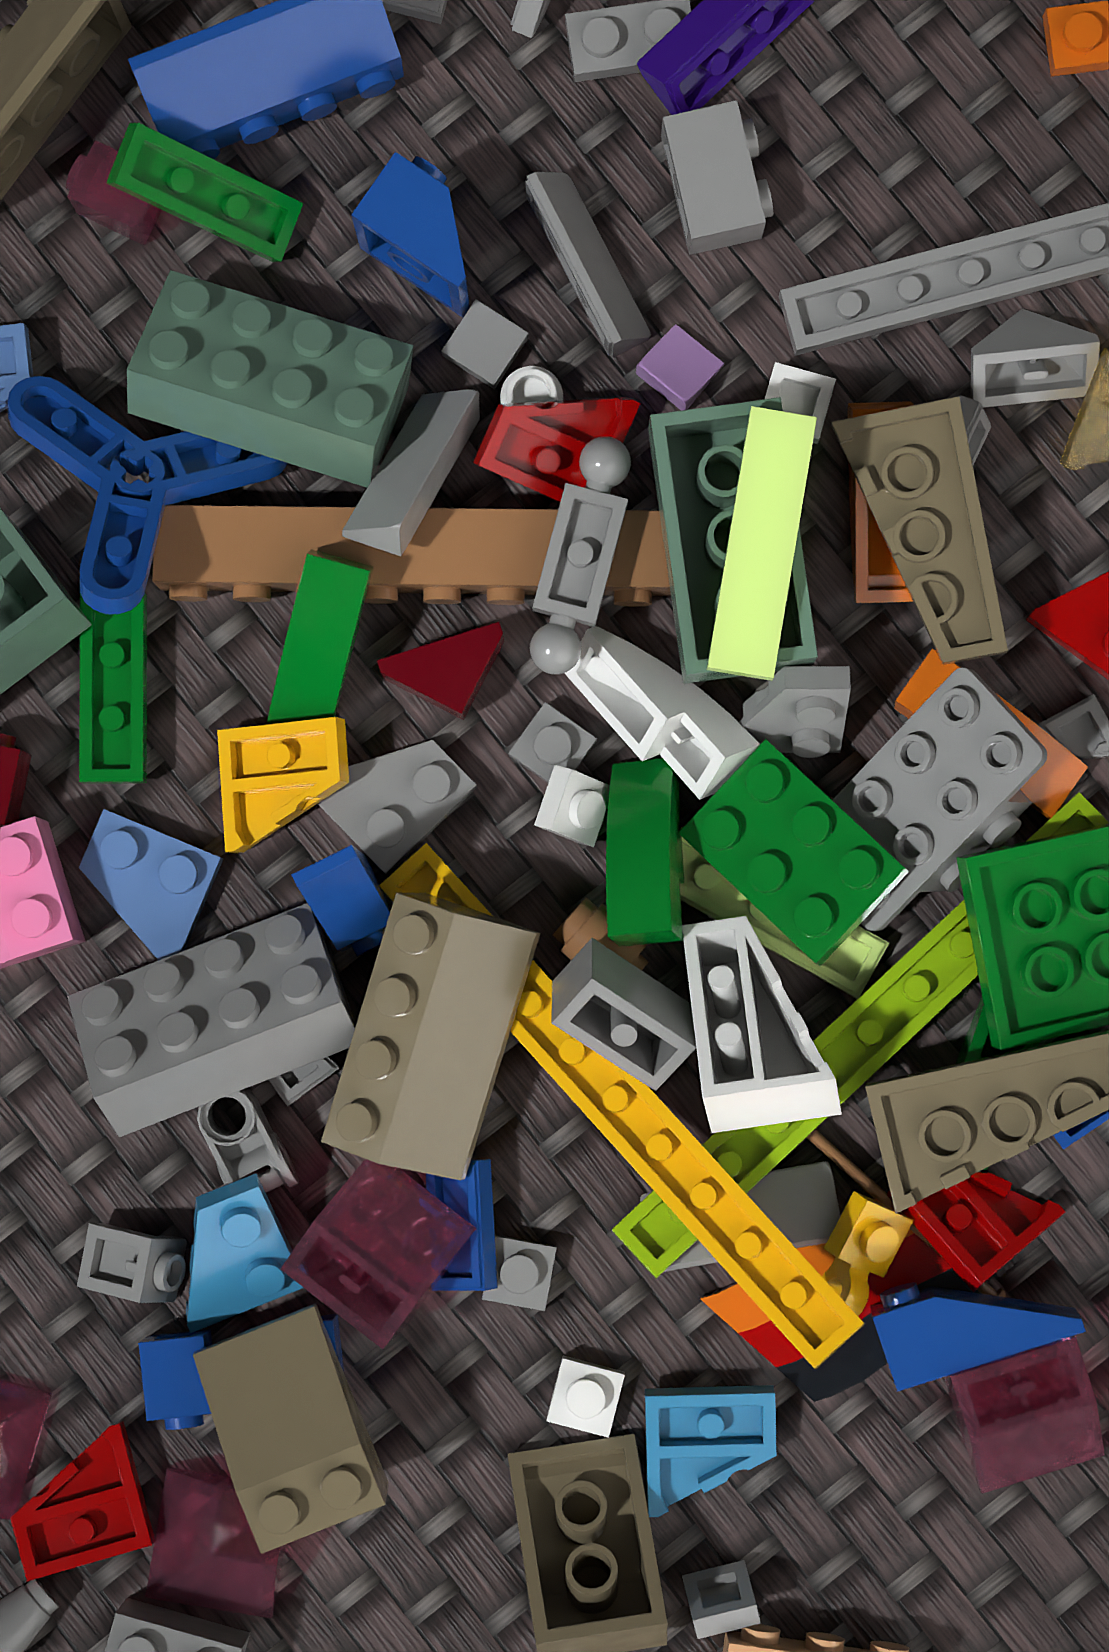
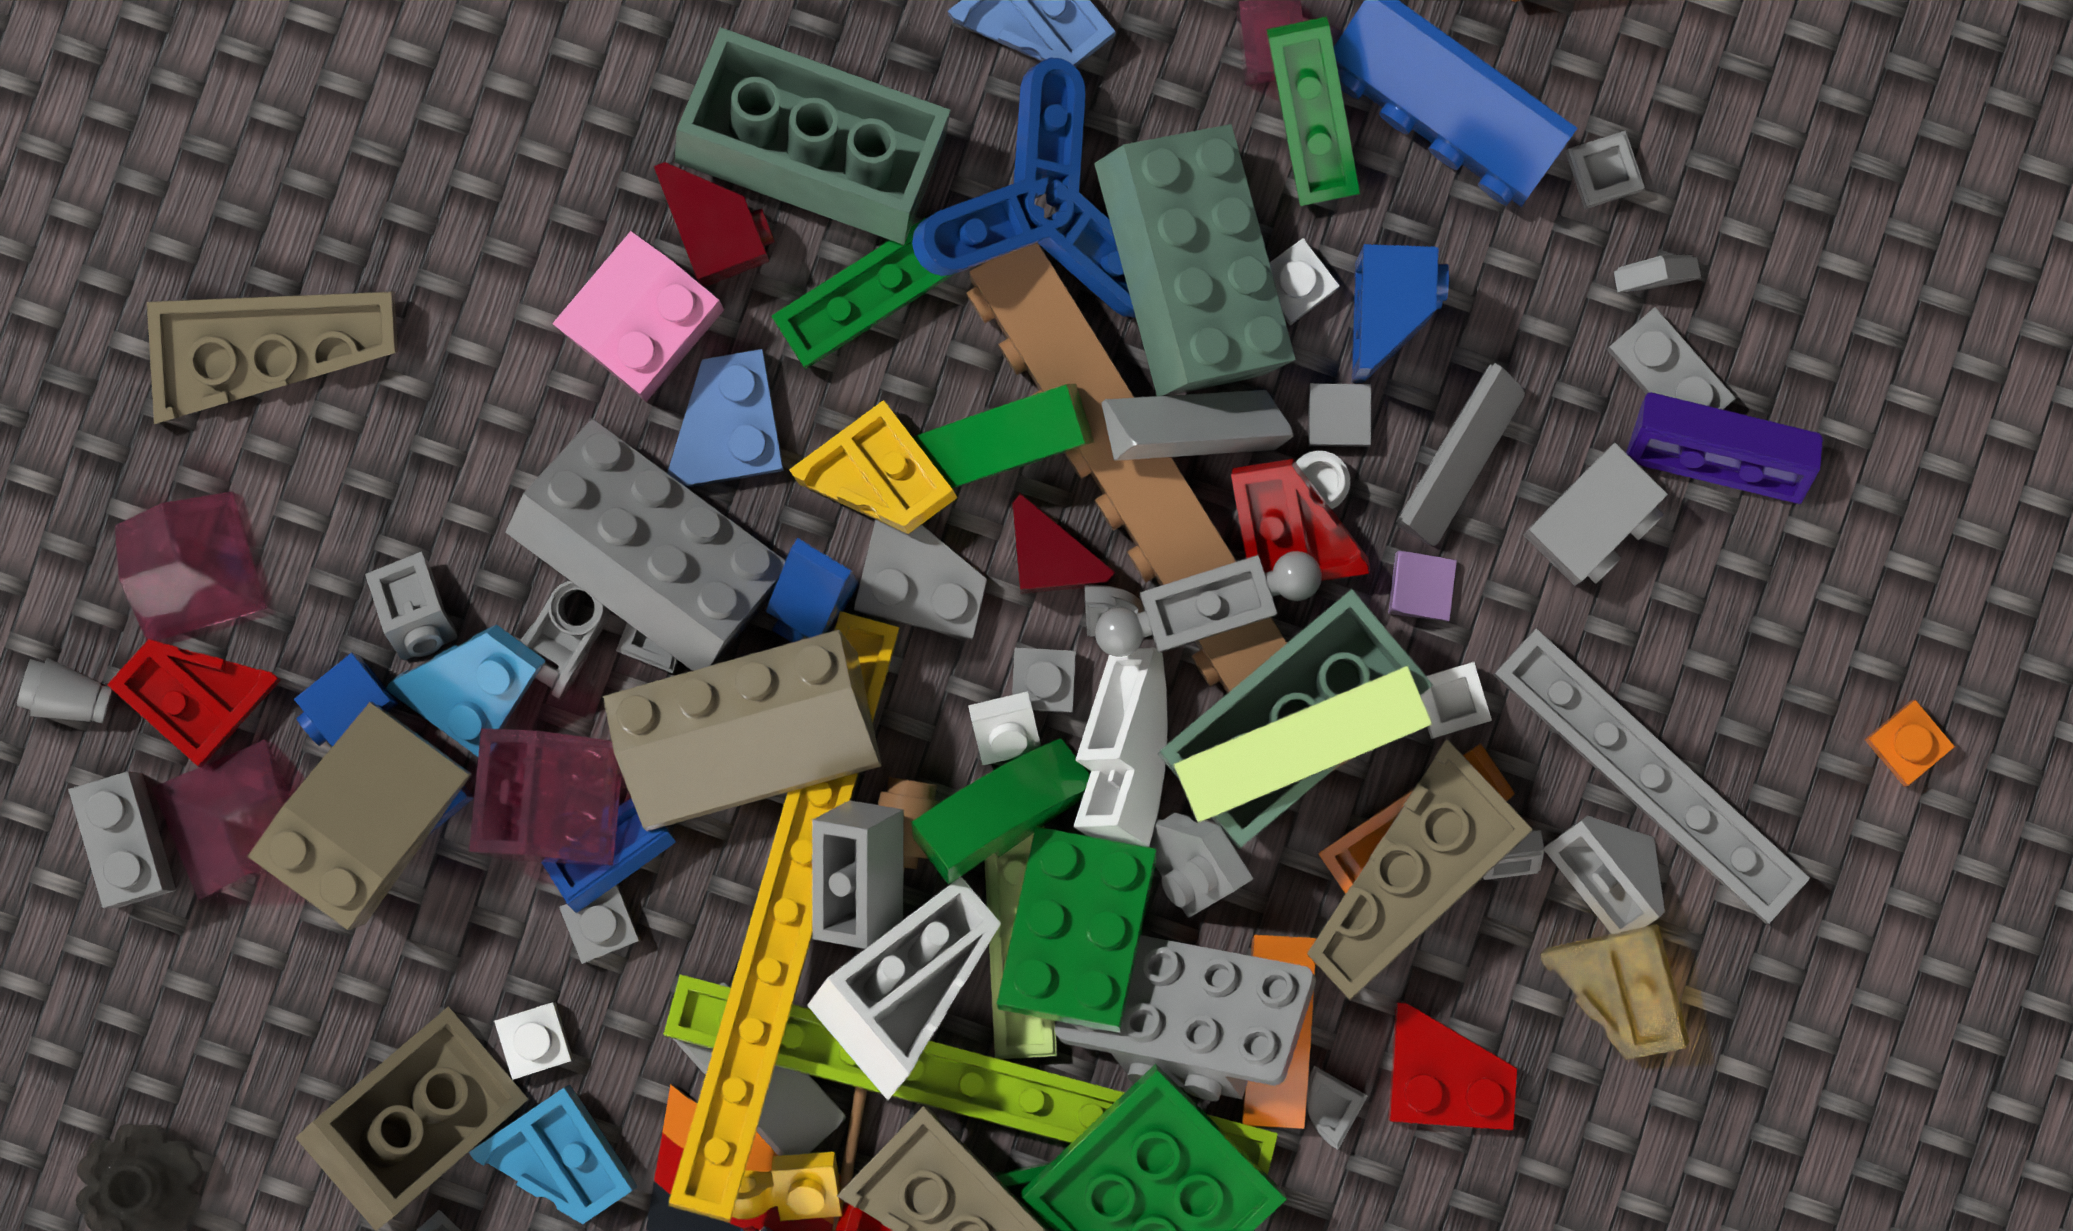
camera: 55 degrees right, 0 degrees up
none -> light grey tile [1084,584,1145,636]
none -> white plate [1270,238,1340,325]

